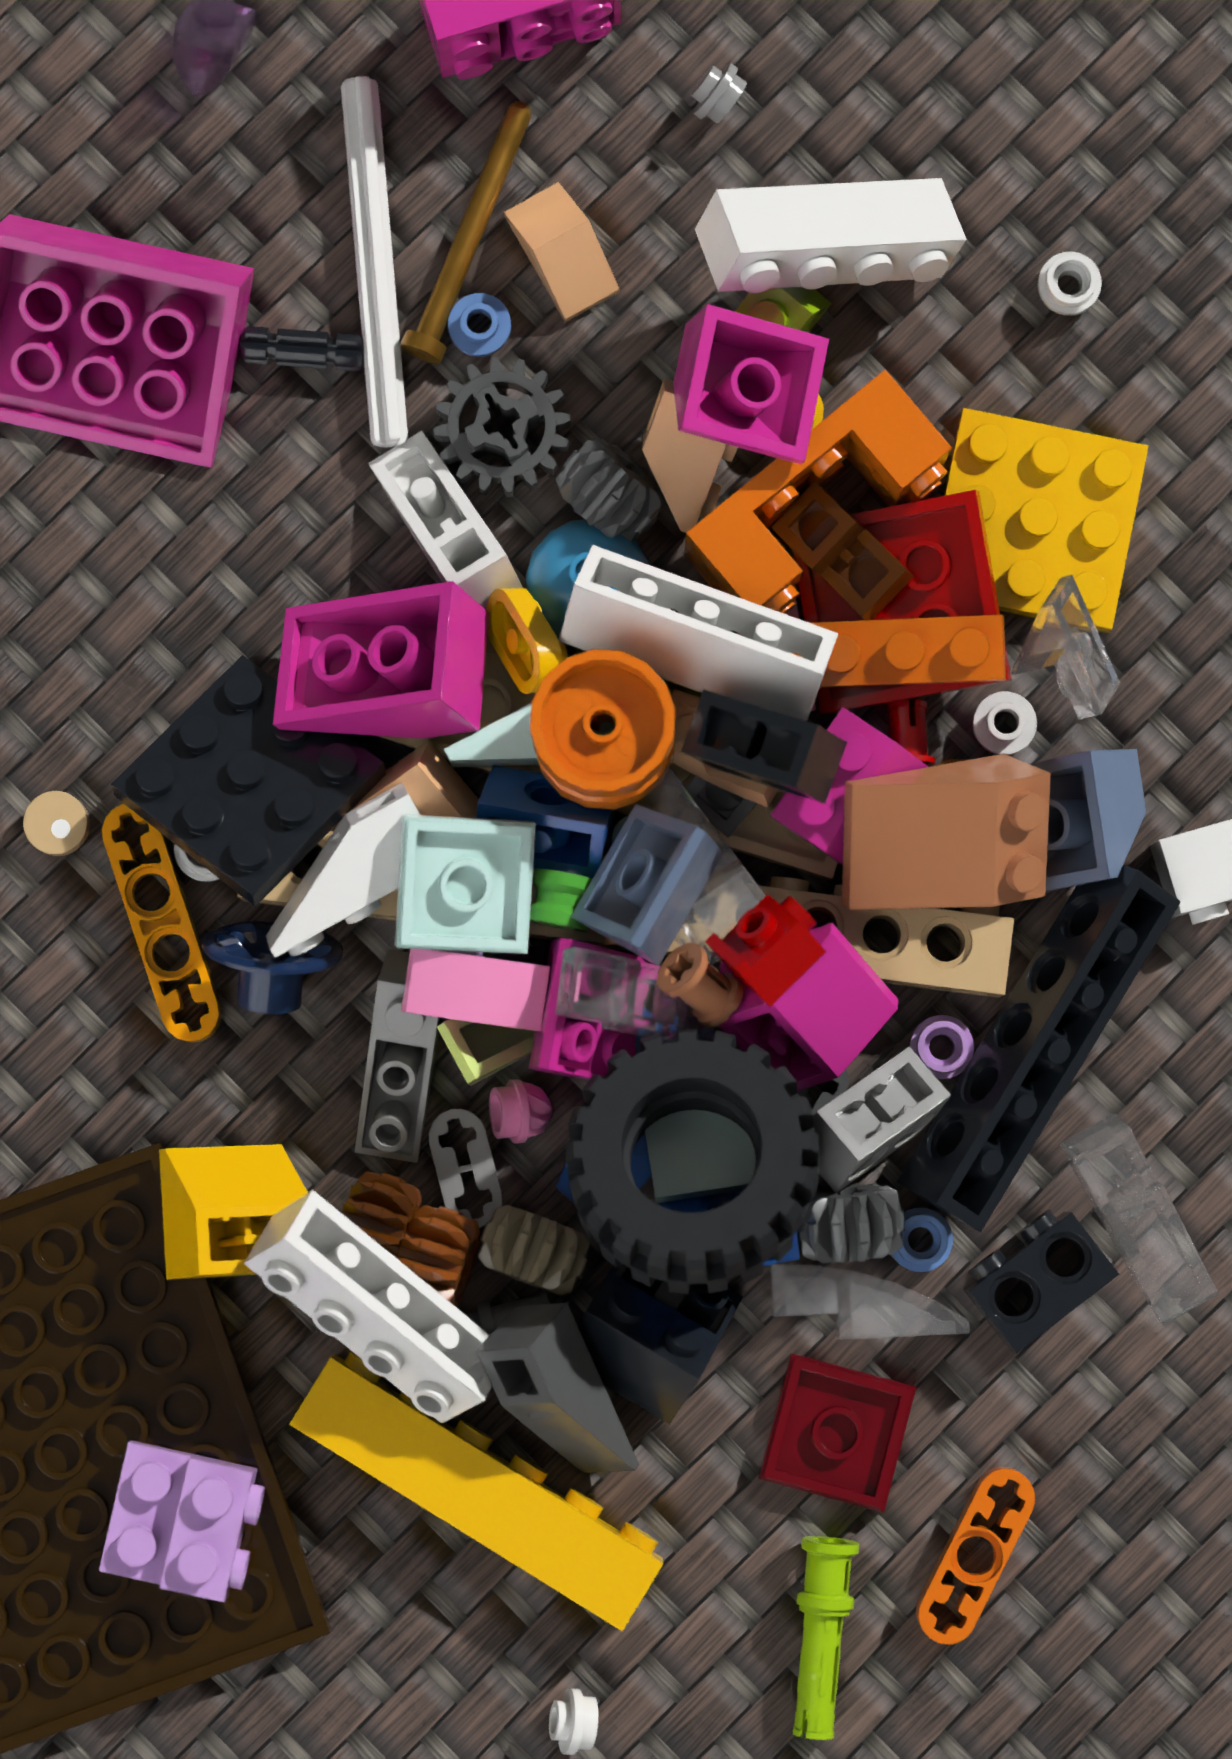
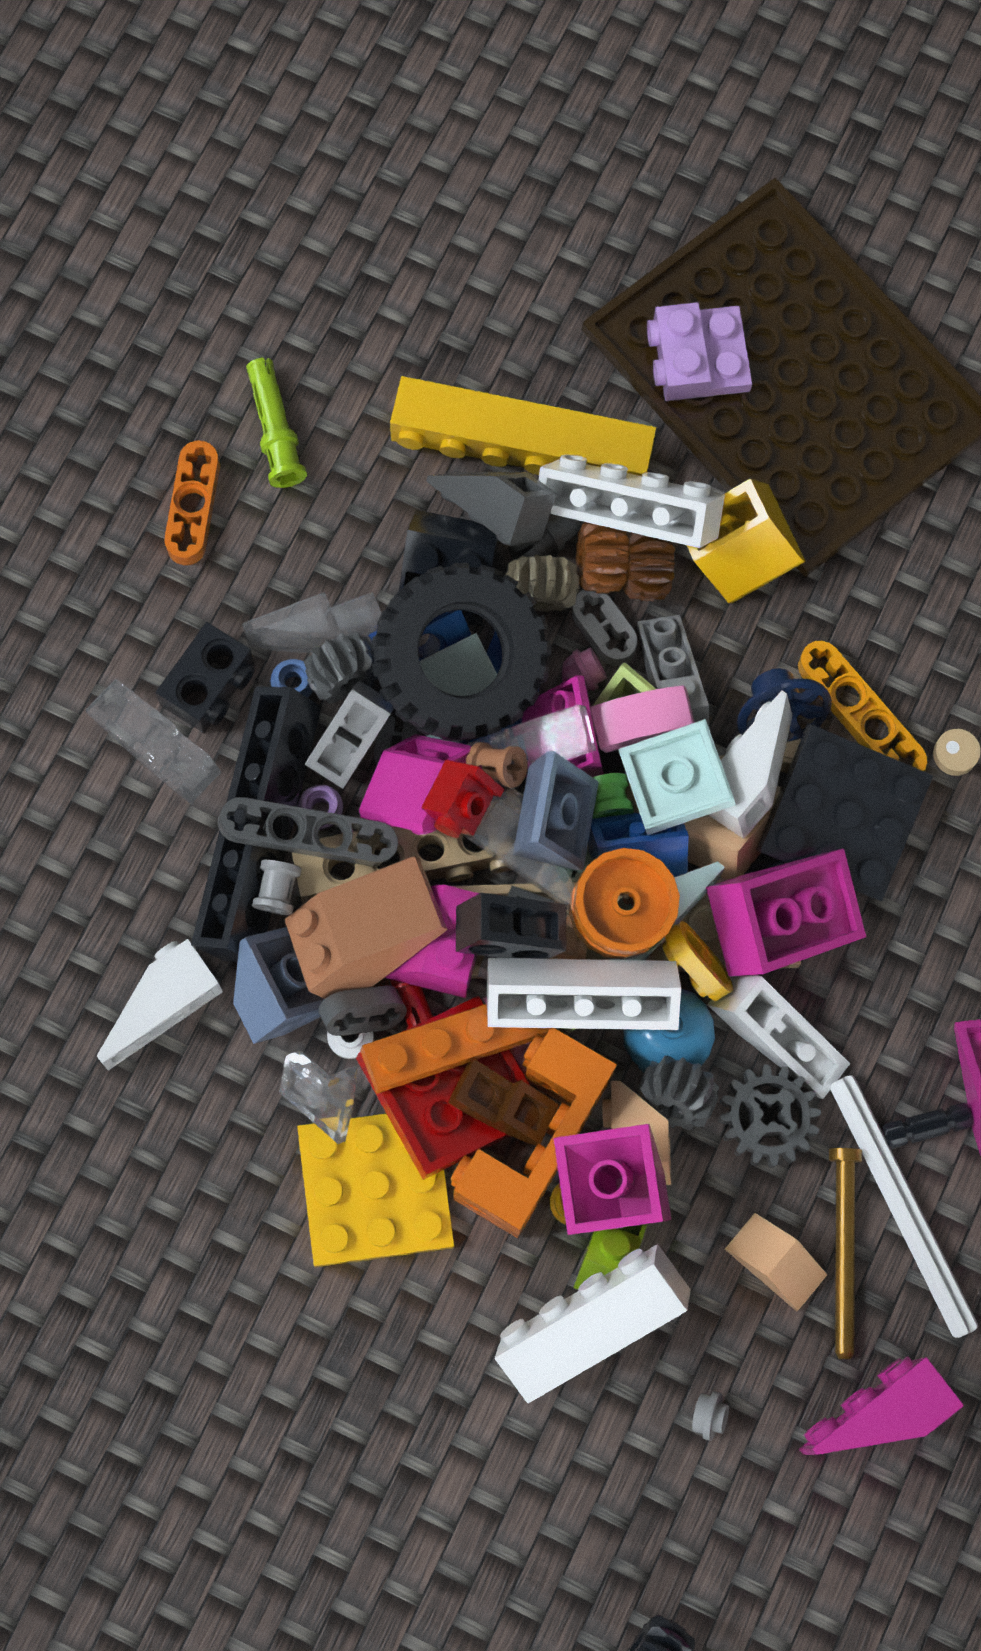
camera: 160 degrees right, 10 degrees down
medium blue plate [448,293,511,357] -> none
white plate [549,1688,598,1755] -> none
dark red tile [758,1353,916,1513] -> none
white plate [1038,252,1102,316] -> none
none -> dark grey beam [218,797,398,866]
none -> light grey bush [252,860,302,915]
none -> dark grey beam [318,986,407,1036]

